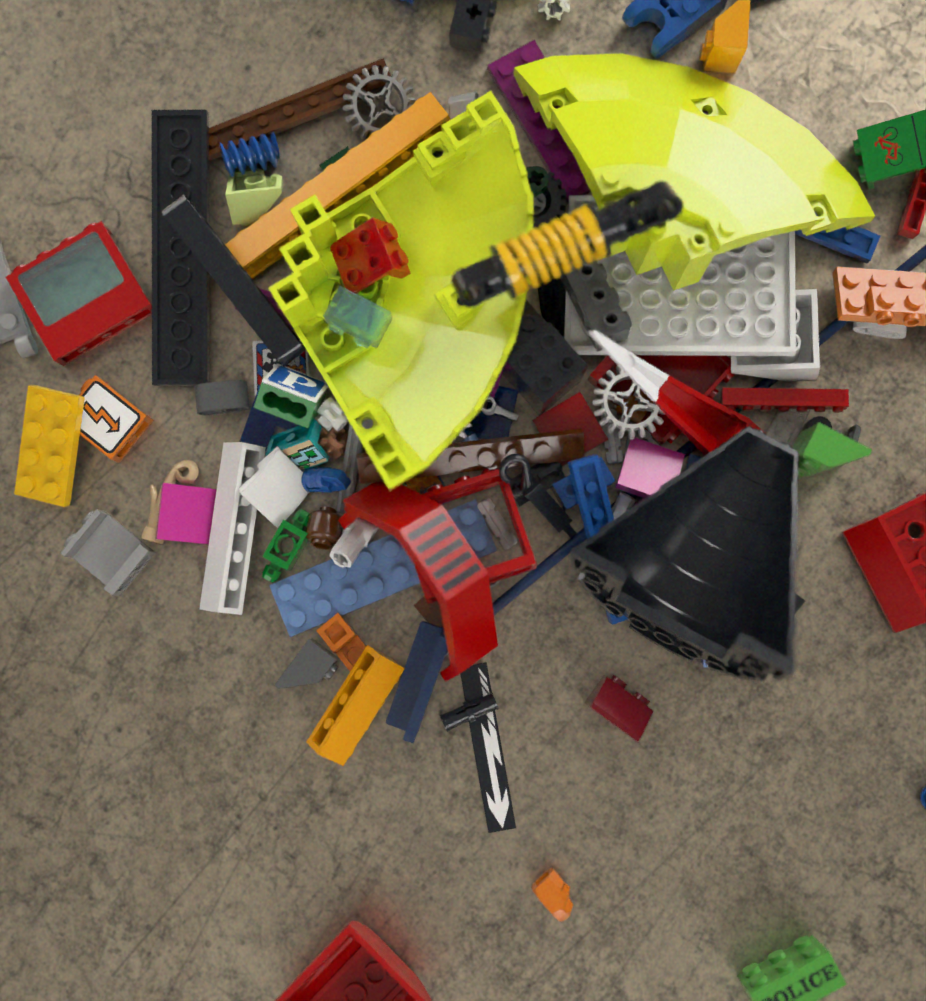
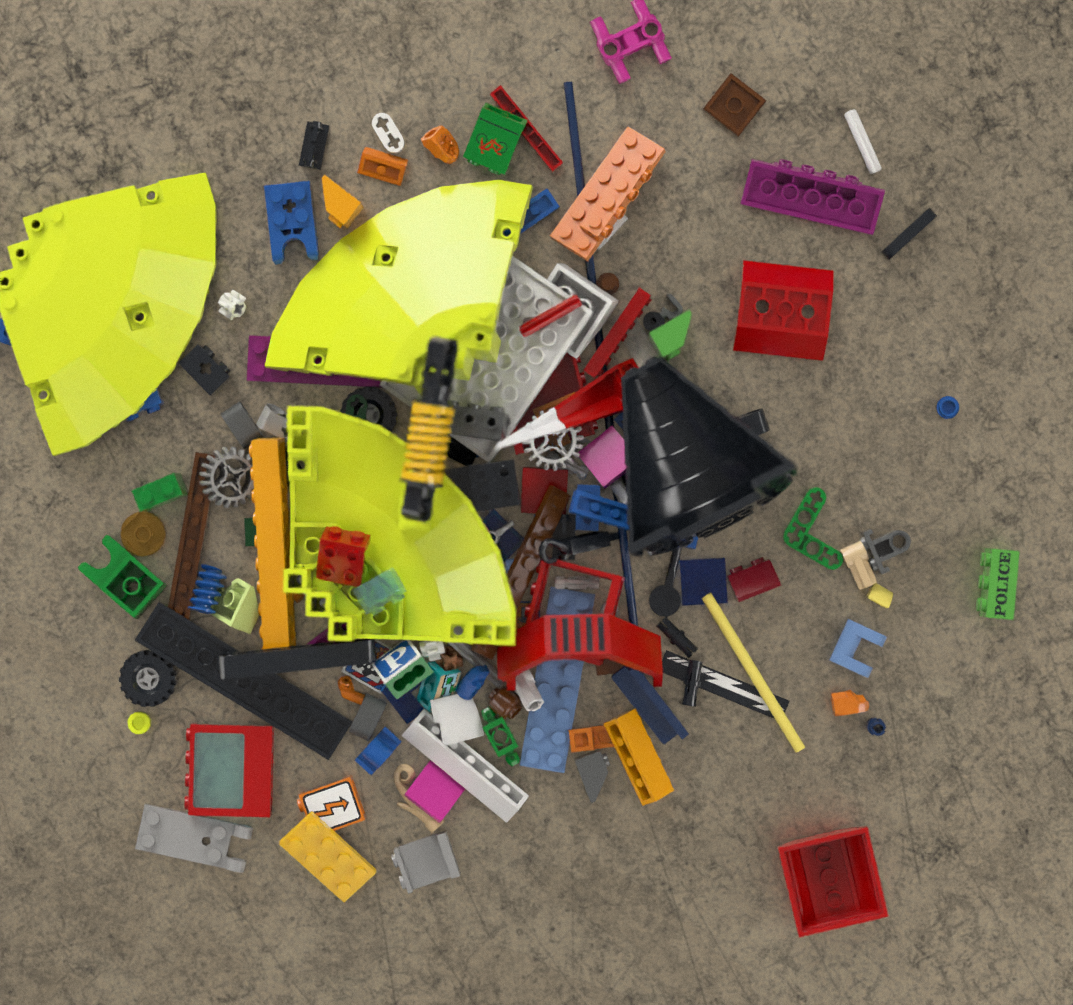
camera: 70 degrees left, 5 degrees up
none -> green brick [78,535,168,620]
none -> black wheel [119,649,178,707]
none -> pearl gold tile [121,512,166,557]
none -> neon yellow tile [127,711,151,734]
none -> green brick [131,473,189,512]
none -> dark grey beam [221,401,263,449]
none -> orange arm [338,675,365,705]
none -> blue pin [355,726,402,775]
none -> orange slope [357,147,408,186]
none -> white beam [372,113,405,154]
none -> orange rock [421,125,459,164]
none -> red axle [519,295,582,337]
none -> reddish brown plate [597,273,619,295]
none -> black piece [649,548,682,617]
none -> black pin [656,617,698,658]
none -> clear blue tile [679,558,728,606]
none -> light yellow piece [701,593,805,753]
none -> green beam [783,487,843,570]
none -> medium blue connector [829,619,887,678]
none -> tan piece [840,541,877,590]
none -> dark grey pin [860,529,911,574]
none -> light yellow slope [866,583,893,609]
none -> dark blue pin [866,718,886,736]

